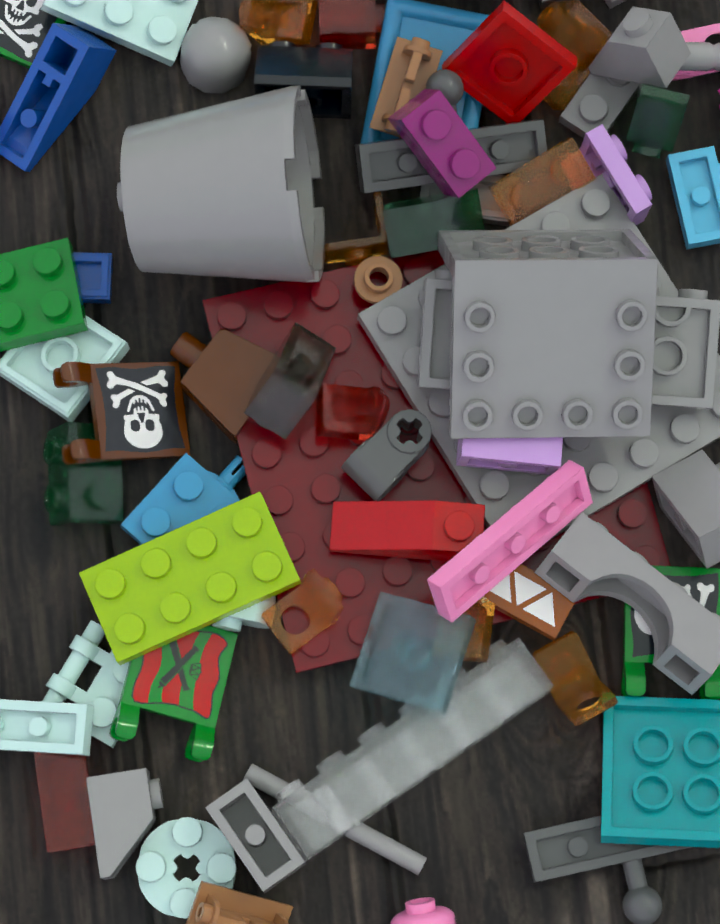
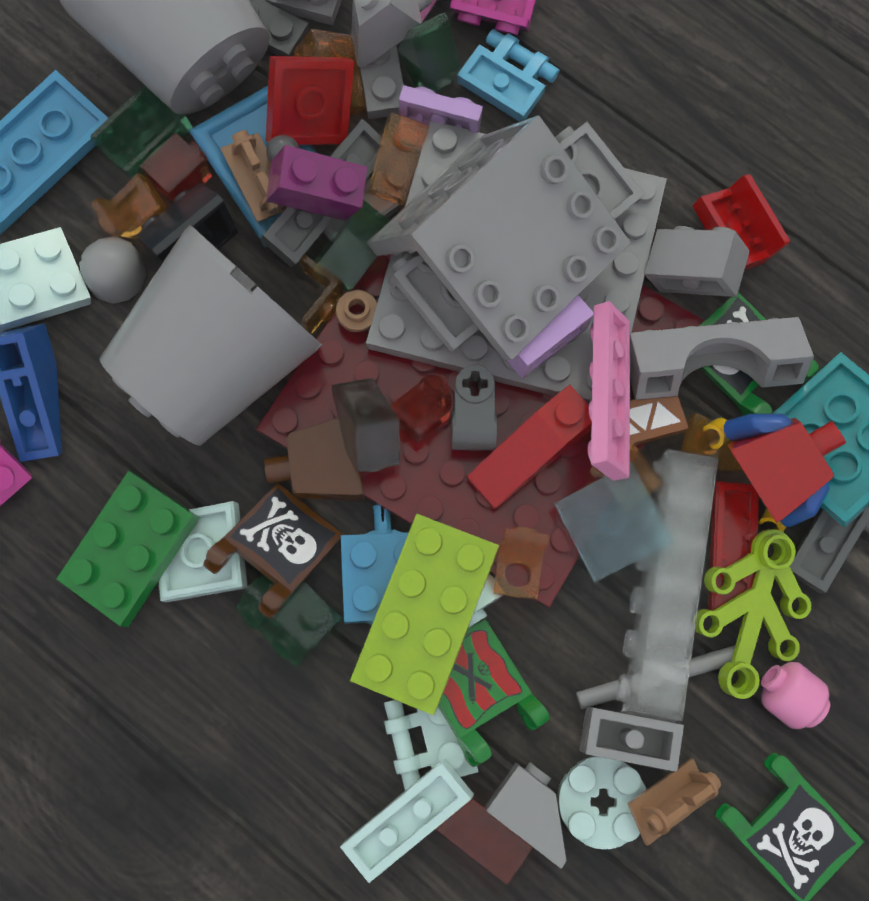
camera: 40 degrees left, 0 degrees up
blue tile [74,252,113,304] -> none
none -> lime plant [692,529,811,699]
none -> red torso [703,414,846,532]
none -> red plate [708,481,759,611]

